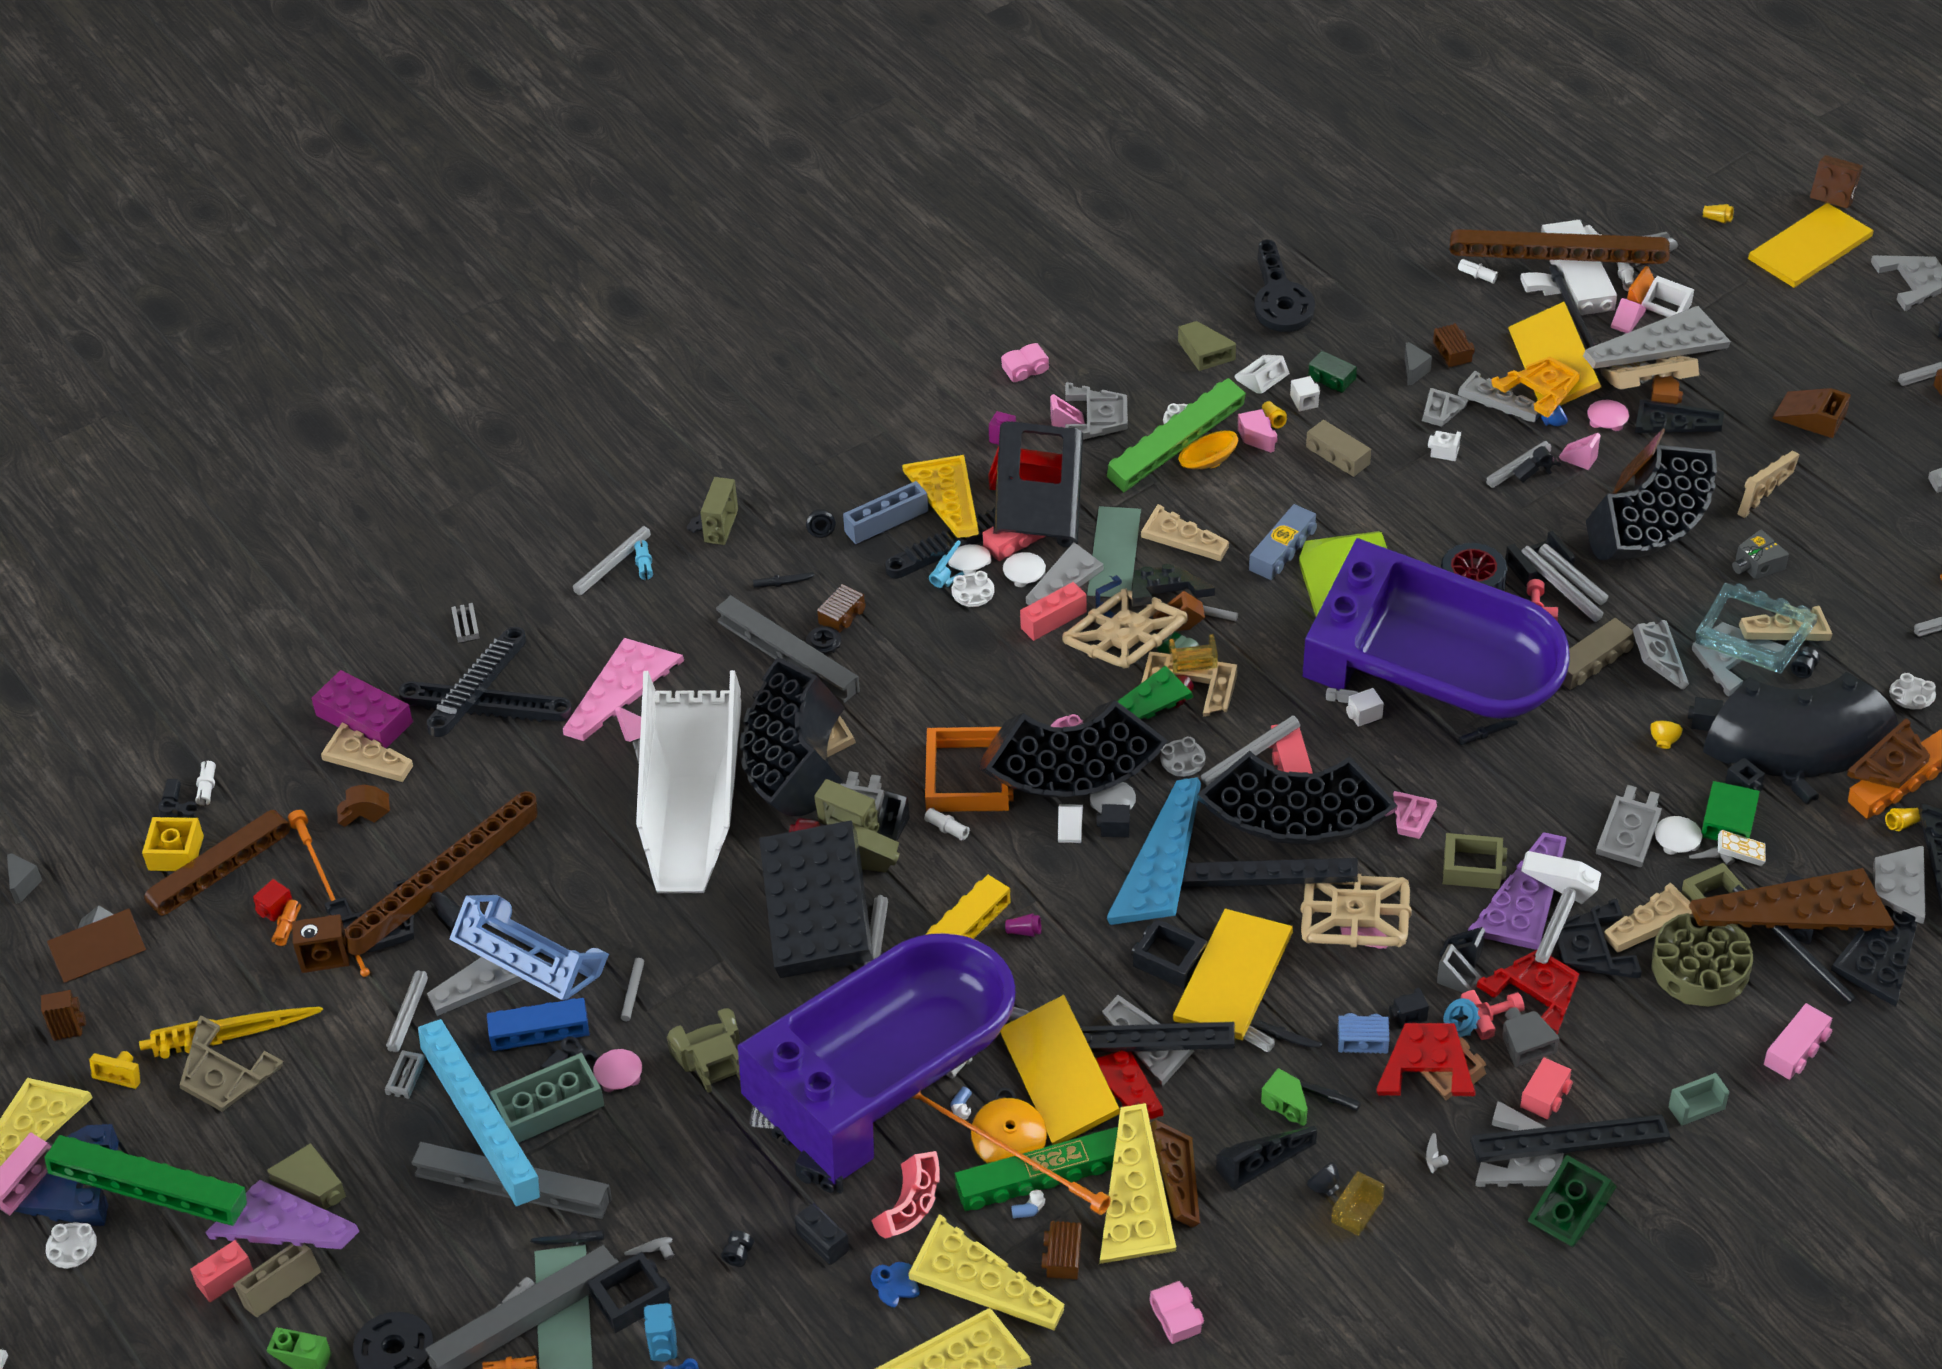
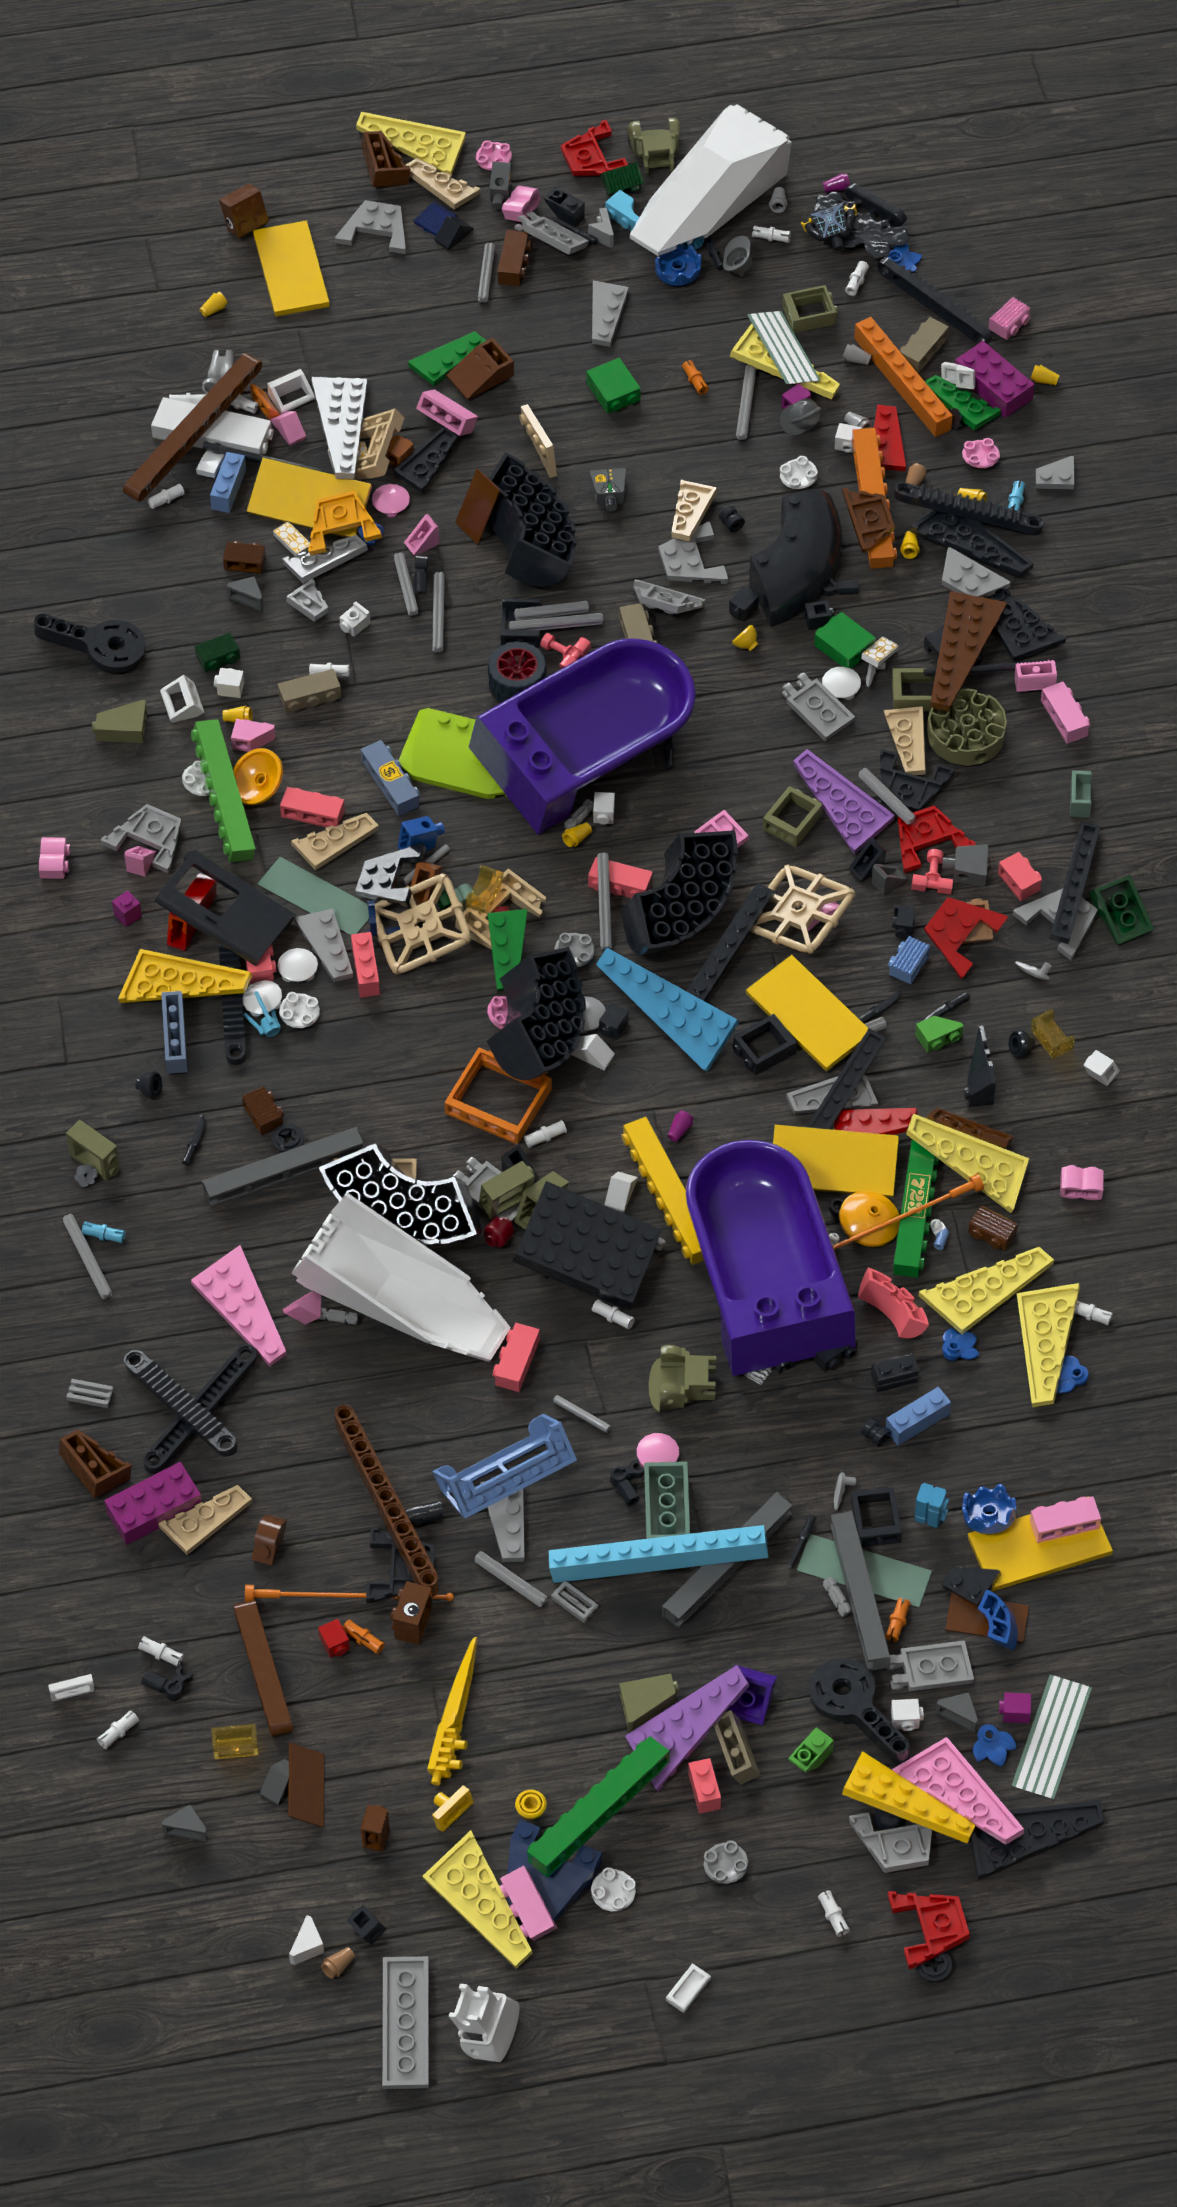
camera: 65 degrees left, 10 degrees up
yellow brick [142,817,204,871] -> none
dark tan wing [180,1016,283,1112] -> none
blue brick [487,998,590,1051] -> none
dark azure gear [1443,998,1481,1038] -> none
white slope [1521,851,1601,904] -> none
clear light blue windscreen [1696,583,1817,674] -> none
none -> white tile [48,1674,95,1702]
none -> reddish brown wedge [59,1430,132,1498]
none -> white pin [97,1711,139,1749]
none -> medium blue brick [210,452,246,513]
none -> clear yellow panel [211,1724,259,1760]
none -> white tile [273,522,310,557]
none -> coral brick [280,787,345,827]
none -> white pin [309,663,350,677]
none -> blue torso [397,816,445,852]
none -> green wing [408,331,487,386]
none -> bright pink brick [416,389,478,436]
none -> light grey axle [433,572,444,652]
none -> coral brick [492,1323,540,1392]
none -> yellow brick [515,1790,546,1820]
none -> yellow cone [562,822,592,847]
none -> green brick [586,358,641,414]
none -> white pin [592,1300,635,1330]
none -> white slope [605,1172,638,1213]
none -> light grey dish [704,1841,748,1884]
none -> dark purple slope [723,1665,777,1725]
none -> medium blue brick [886,1387,951,1446]
none -> bright pink brick [1014,660,1057,691]
none -> white brick [1083,1050,1120,1086]

